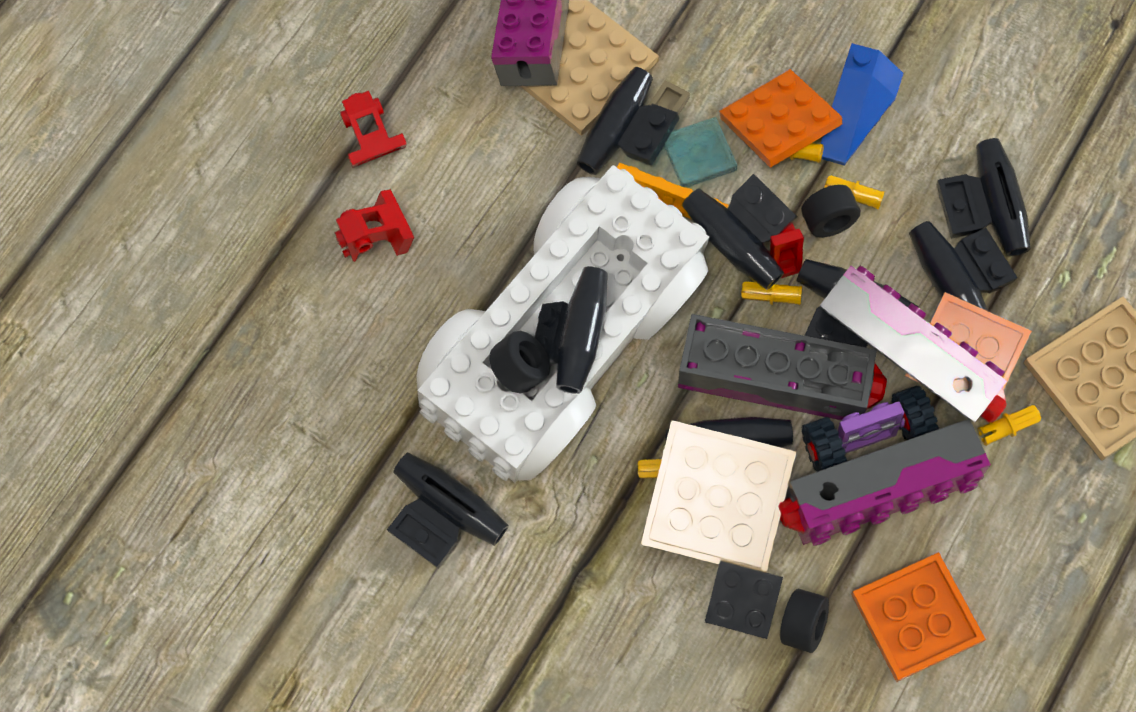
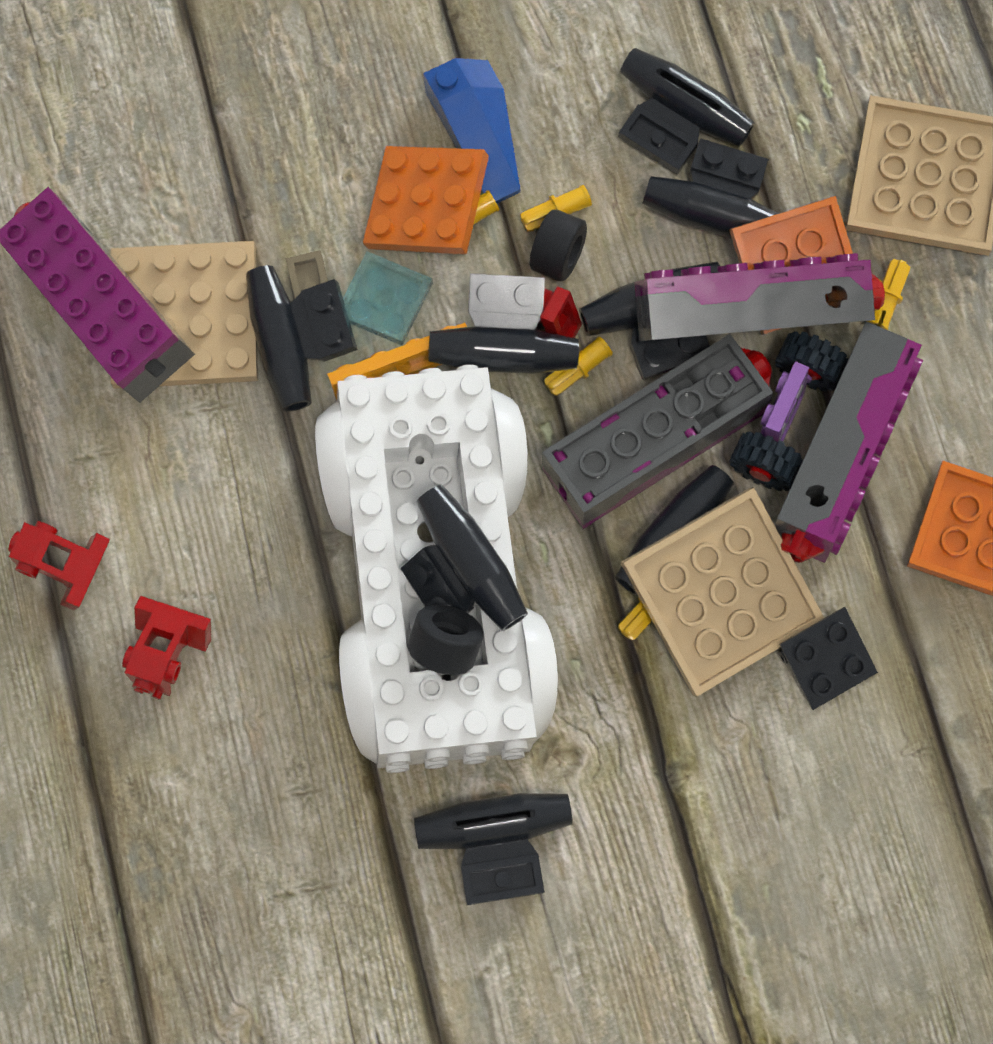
camera: 45 degrees left, 5 degrees up
black tyre [780,589,829,653] -> none

